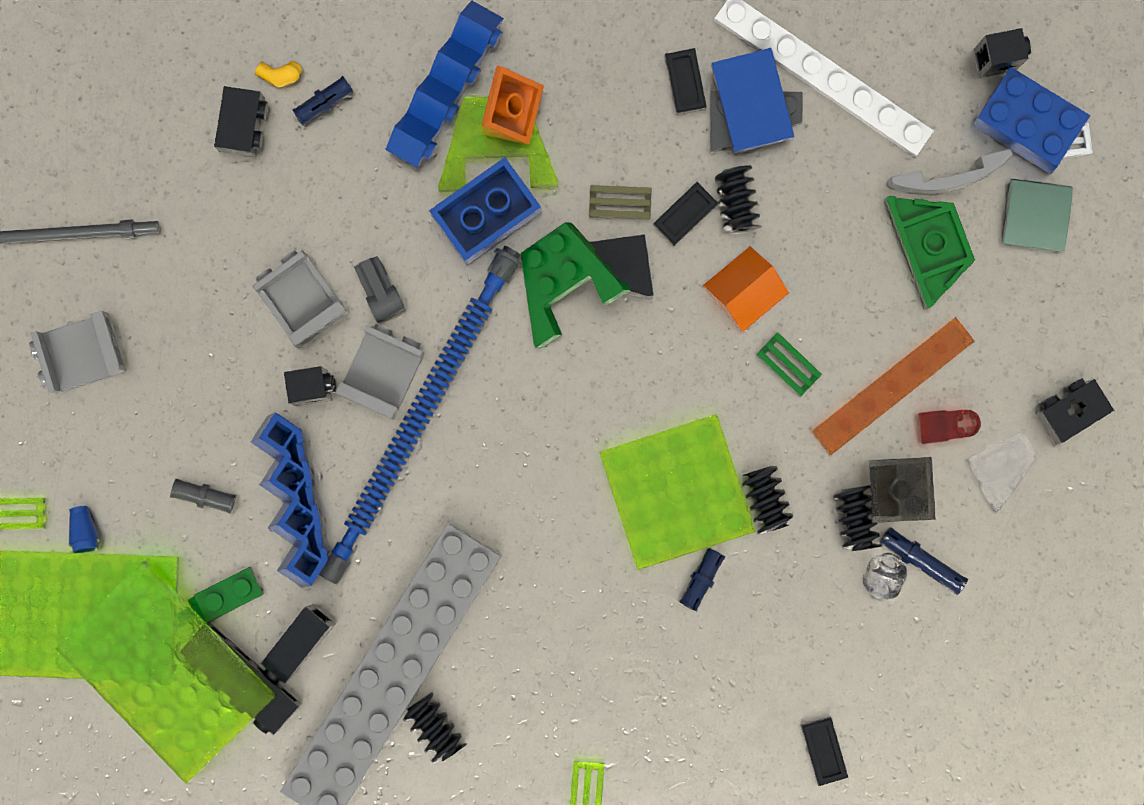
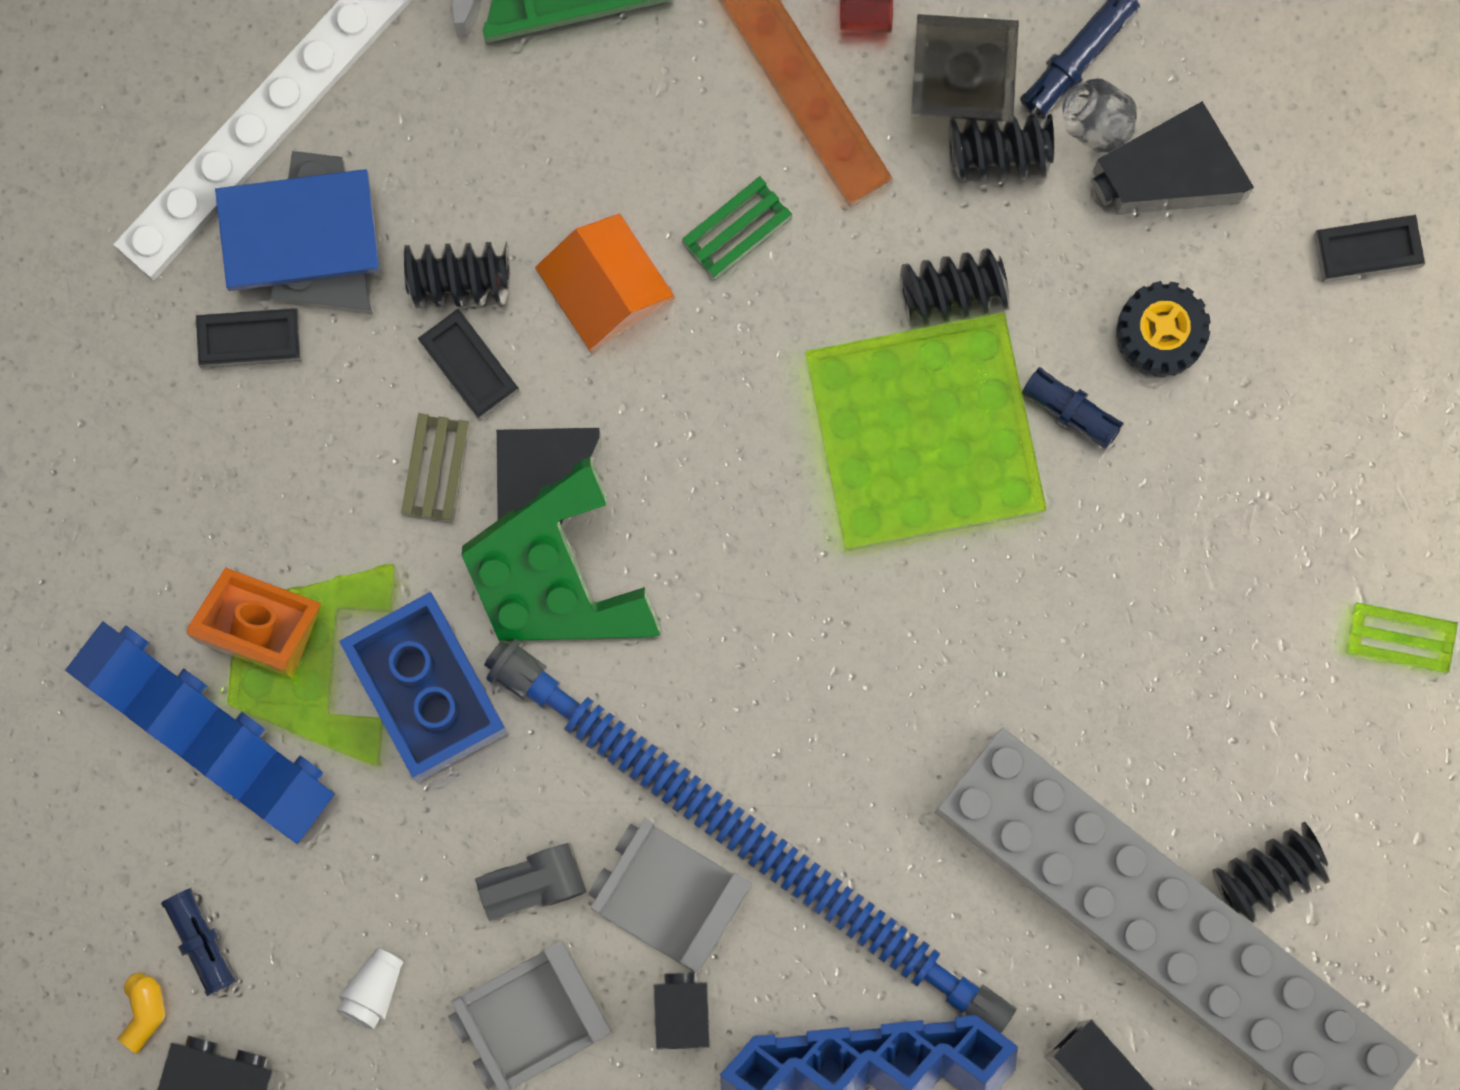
camera: 80 degrees left, 5 degrees down
none -> white cone [337,948,403,1030]
none -> black slope [1091,101,1254,214]
none -> black wheel [1116,281,1211,377]

